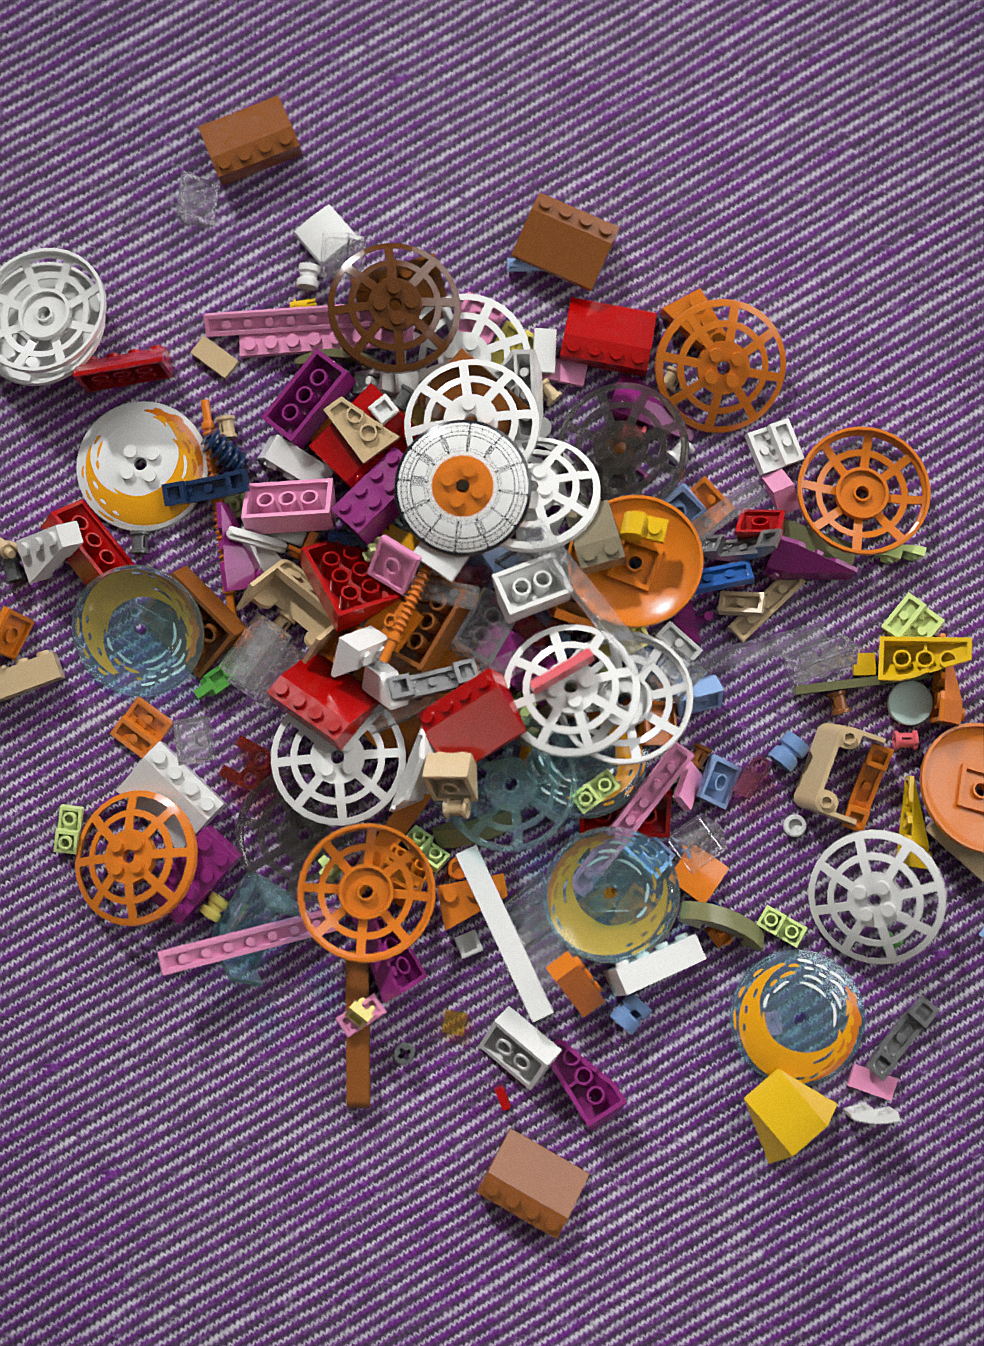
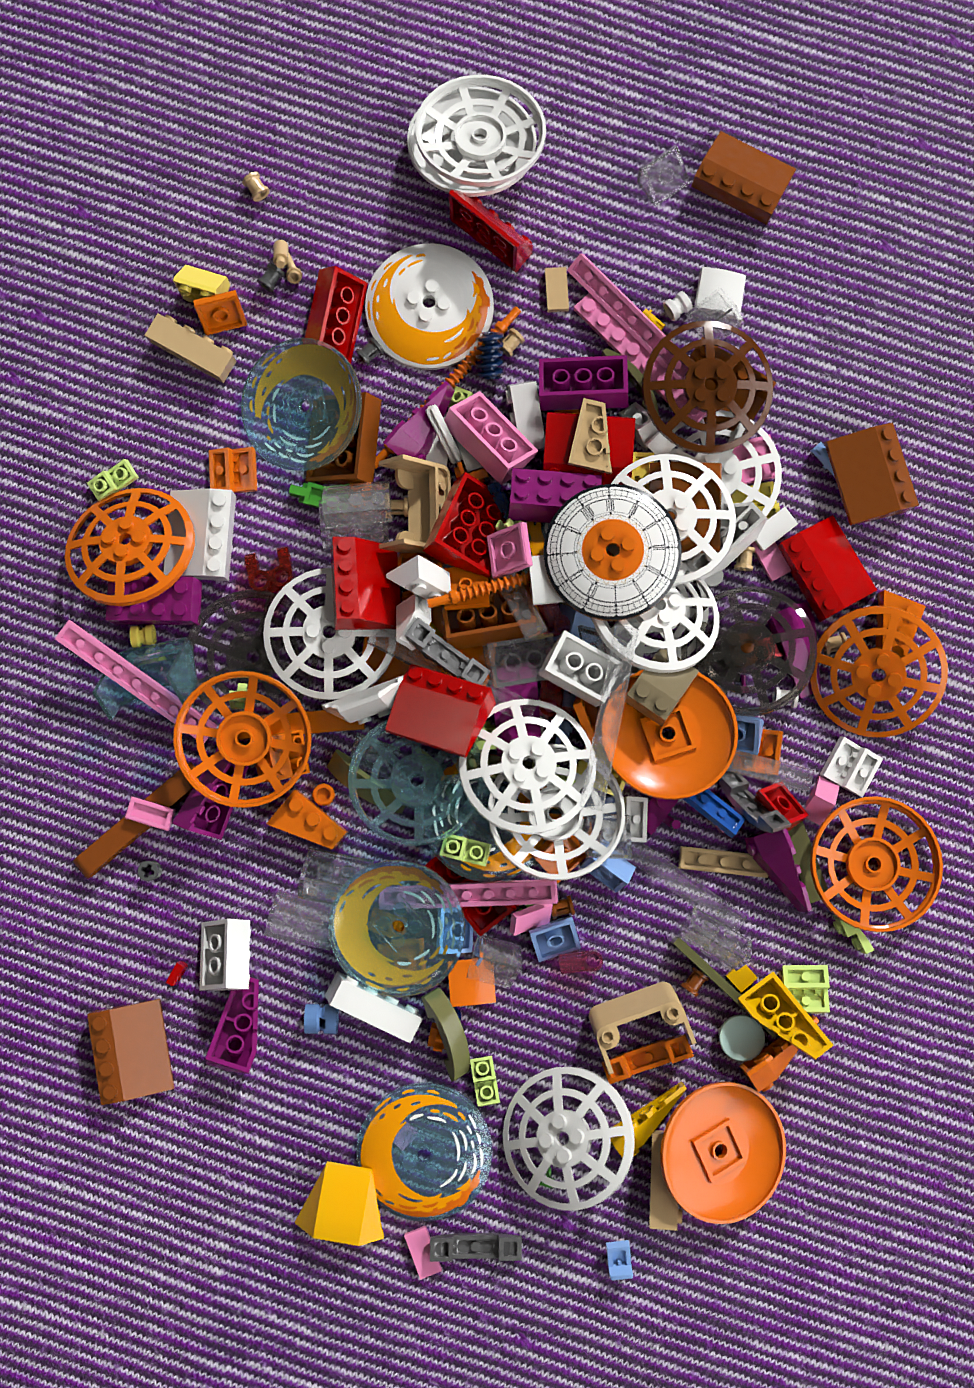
camera: 50 degrees right, 0 degrees up
white wedge [16,521,83,584] -> none
dark blue slope [161,469,250,507] -> none
clear slope [172,716,217,766] -> none
light yellow tile [344,998,374,1029] -> none
white tile [368,394,400,425] -> none
dark grey bush [391,384,414,412] -> none
yellowish green slope [403,825,450,873] -> none
tan slope [422,752,478,801] -> none
clear yellow tile [442,1009,468,1036] -> none
tan bush [443,798,470,819] -> none
white tile [454,929,483,959] -> none
white tile [456,845,554,1022] -> none
coral tile [530,648,594,696] -> none
orange brick [546,951,605,1017] -> none
yellow brick [619,511,669,544] -> none
tan plate [718,591,766,616] -> none
medium blue wheel [768,731,810,773] -> none
white tile [783,815,806,837] -> none
white slope [843,1103,900,1124] -> none
coral bush [892,730,919,751] -> none

